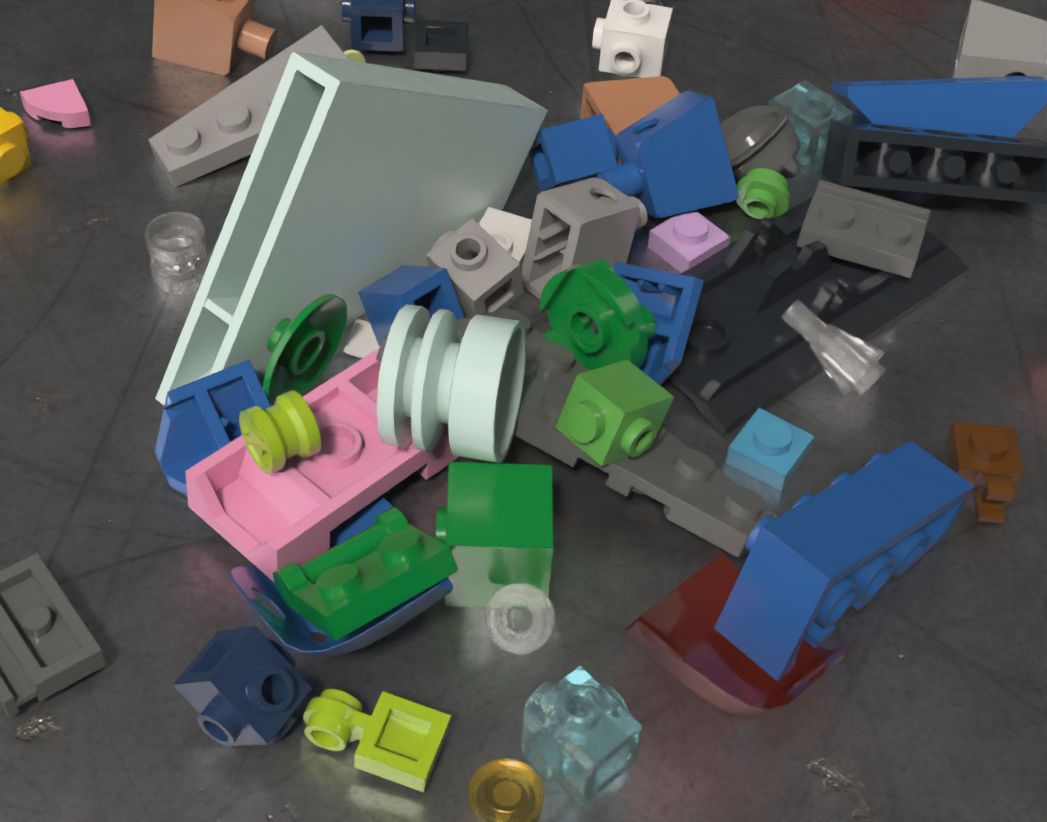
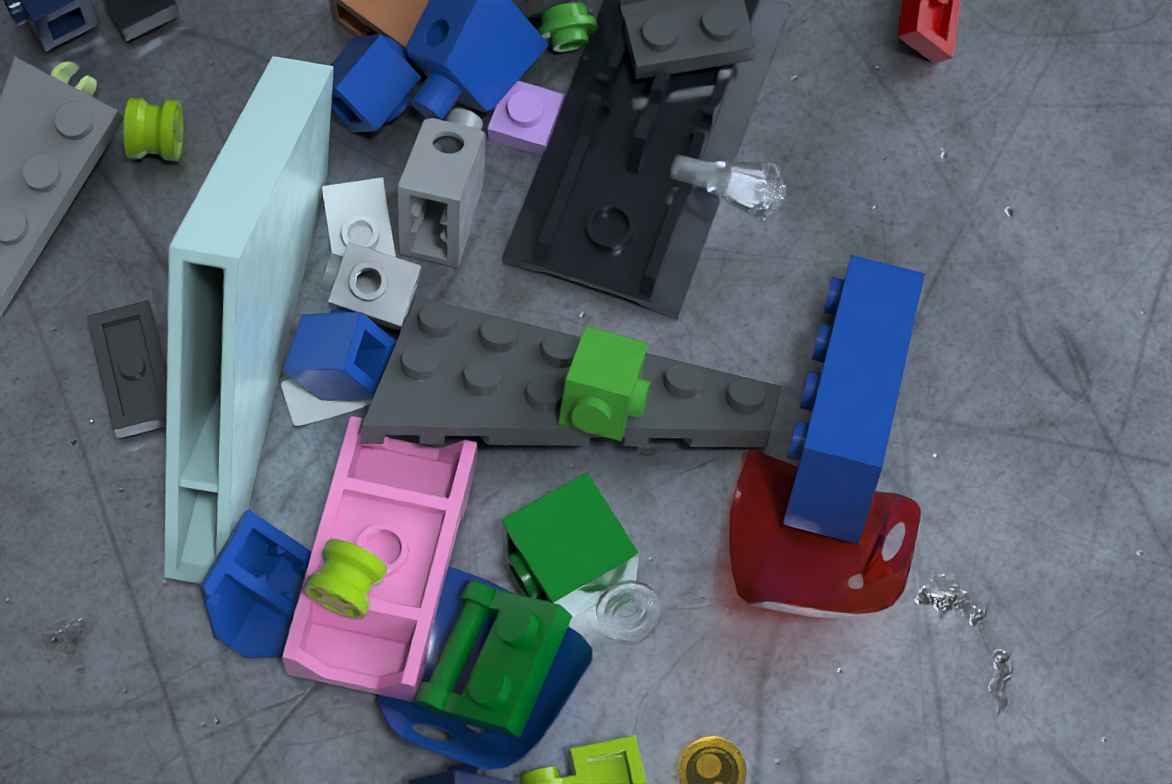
camera: 30 degrees left, 20 degrees up
clear wheel [144,212,208,295] -> none
green dish [263,294,347,405] -> none
light aqua wheel [377,304,526,463] -> none
clear light blue brick [521,666,643,807] -> none
green plate [540,259,656,371] -> none
blue slope [595,262,704,385] -> none
dark azure plate [725,408,814,492] -> none
reddish brown plate [947,422,1024,524] -> none

